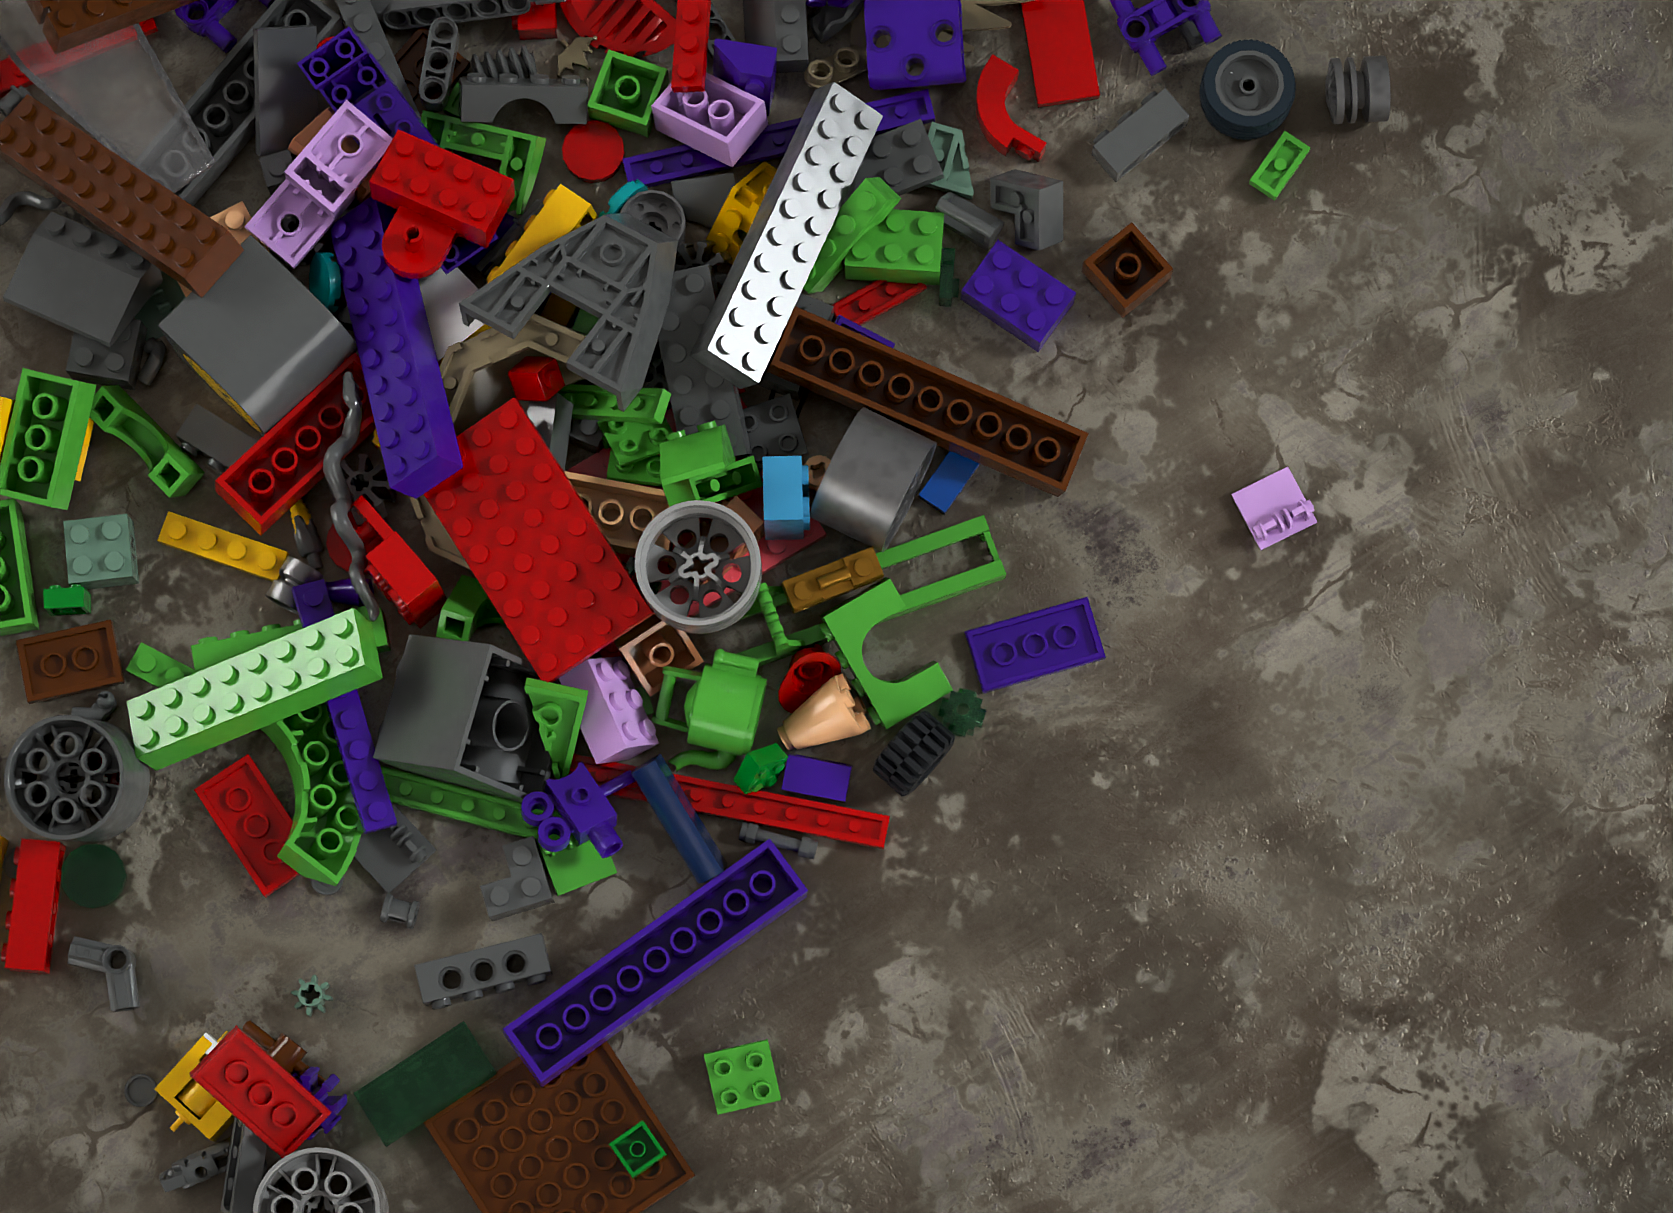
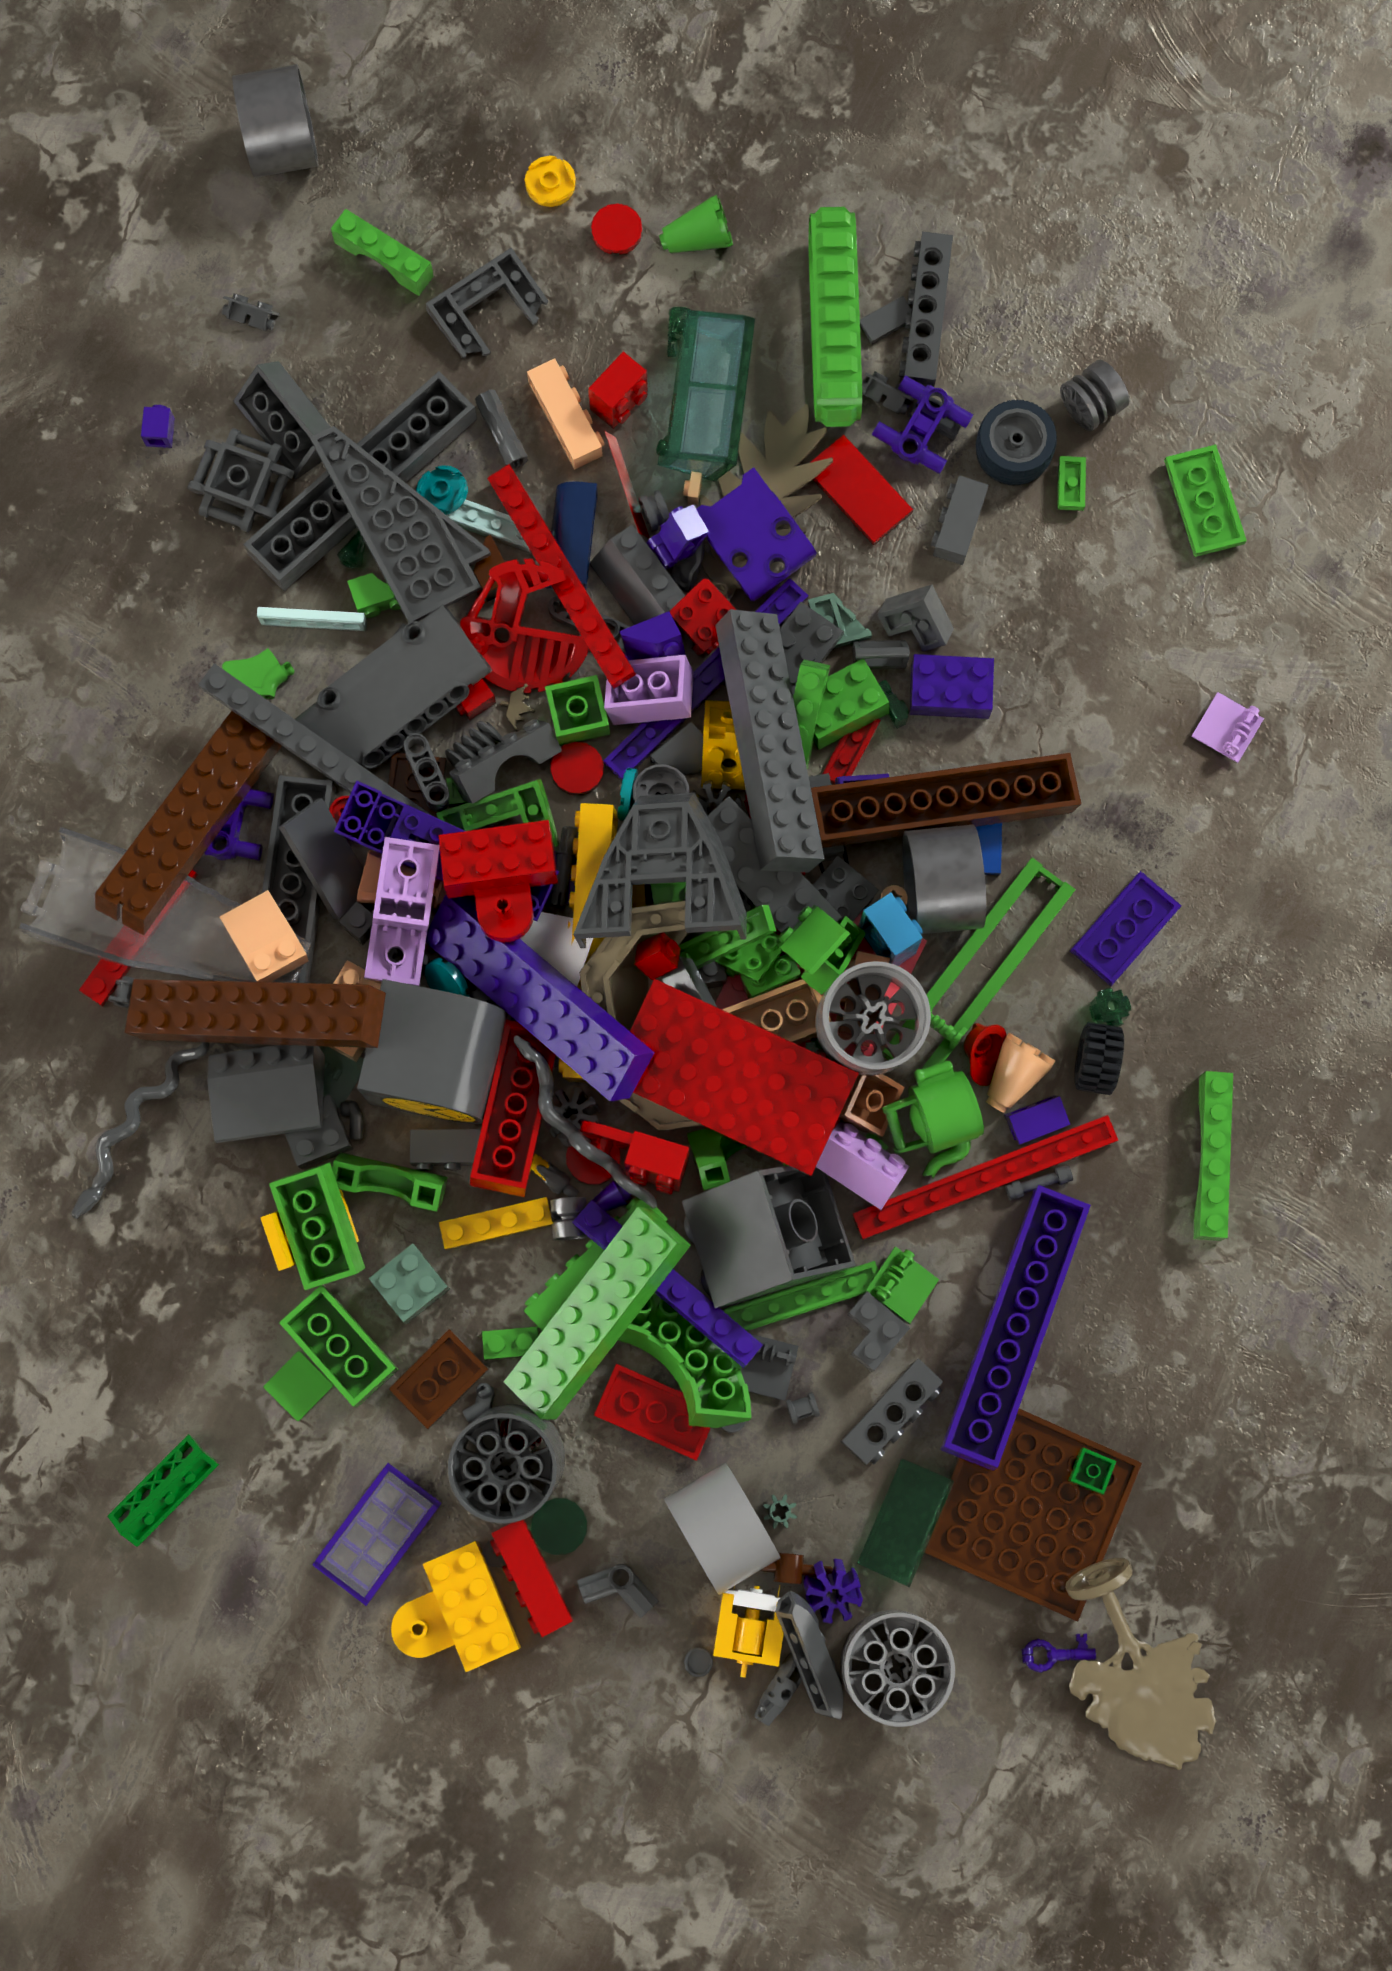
camera: 35 degrees left, 0 degrees up
green piece [43,584,91,616] -> none
red tile [189,1025,331,1158] -> none
dark purple piece [521,761,636,858] -> none
bright green wing [524,677,588,779] -> none
dark blue brick [631,754,728,884] -> none
bright green hinge [704,1039,781,1115] -> none
green piece [733,743,788,794] -> none
pearl gold piece [781,546,884,614] -> none
bright green arch [819,577,953,729] -> none
red arch [976,54,1047,162] -> none
reddish brown brick [1082,222,1173,318] -> none
none -> light nougat slope [219,890,309,982]
none -> light grey wheel [664,1462,781,1595]
none -> red bracket [669,579,736,656]
none -> bright green plate [1164,445,1247,557]
none -> bright green arch [1194,1071,1233,1241]

